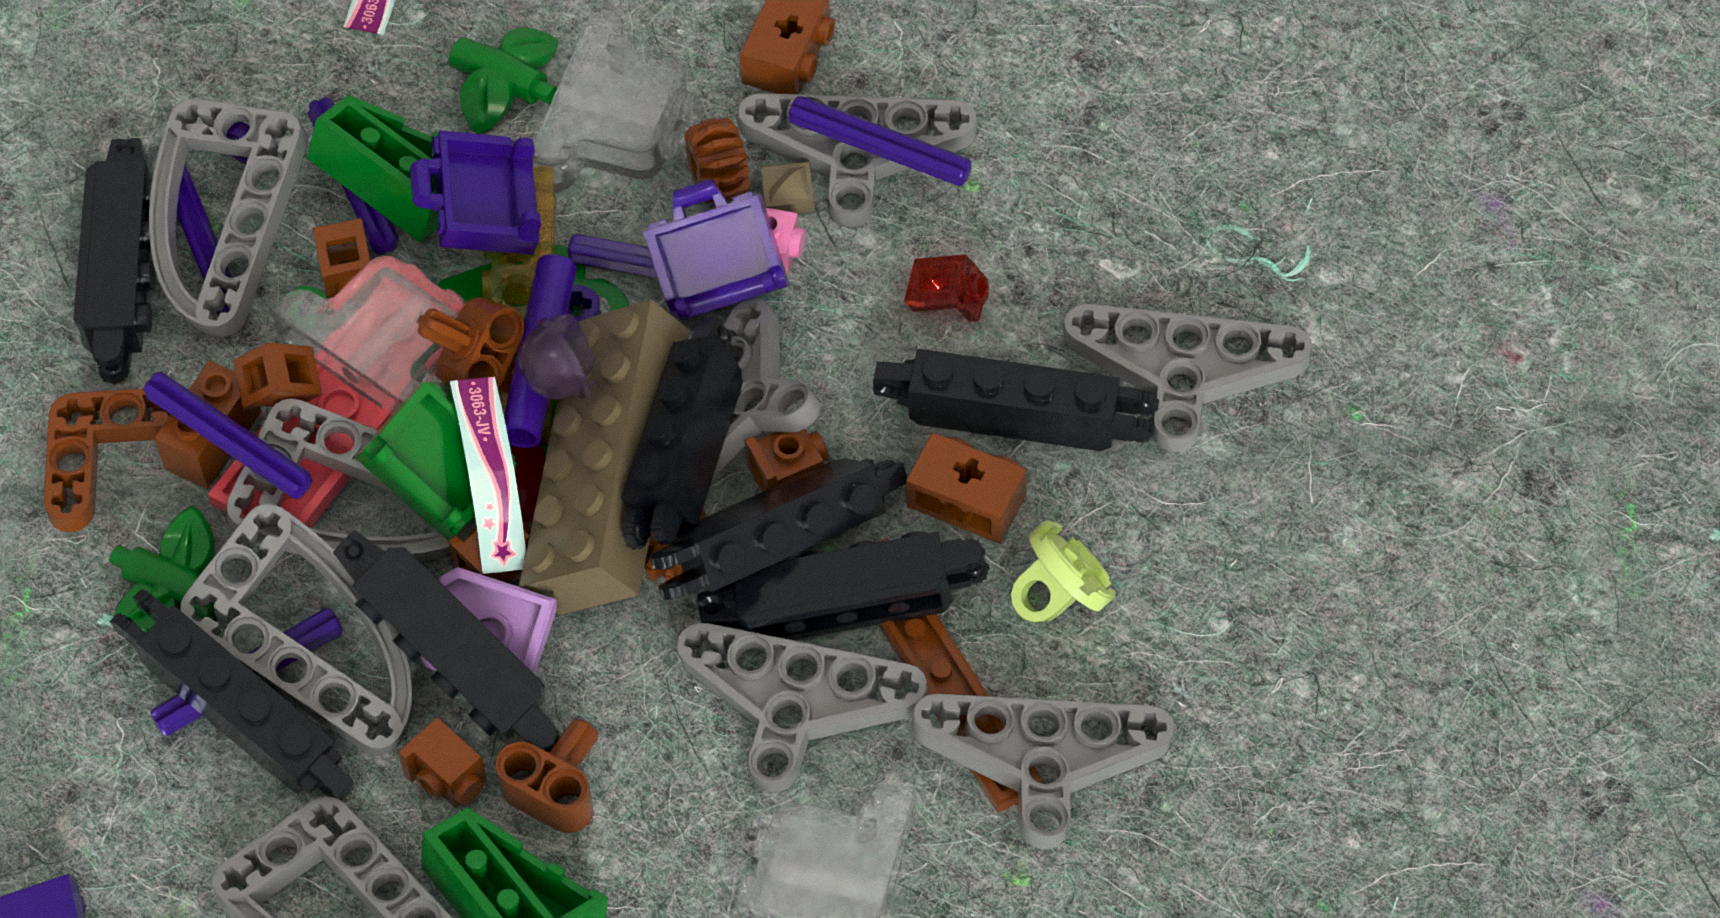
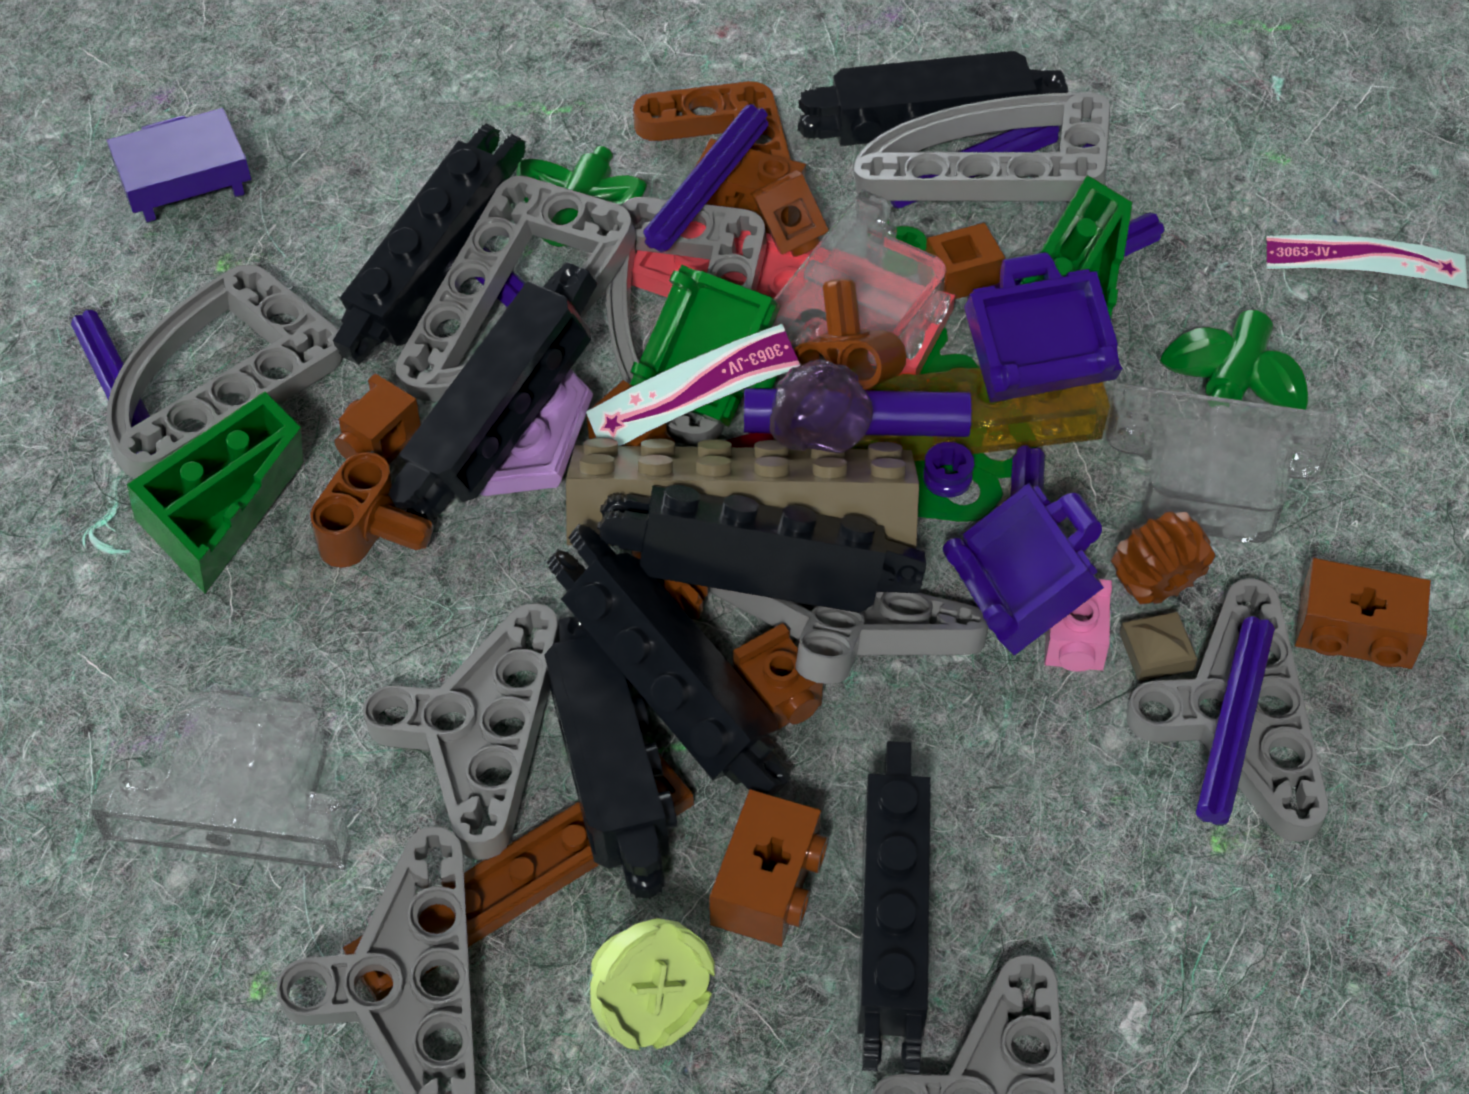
camera: 80 degrees right, 5 degrees down
clear red bracket [904,254,989,322] -> none

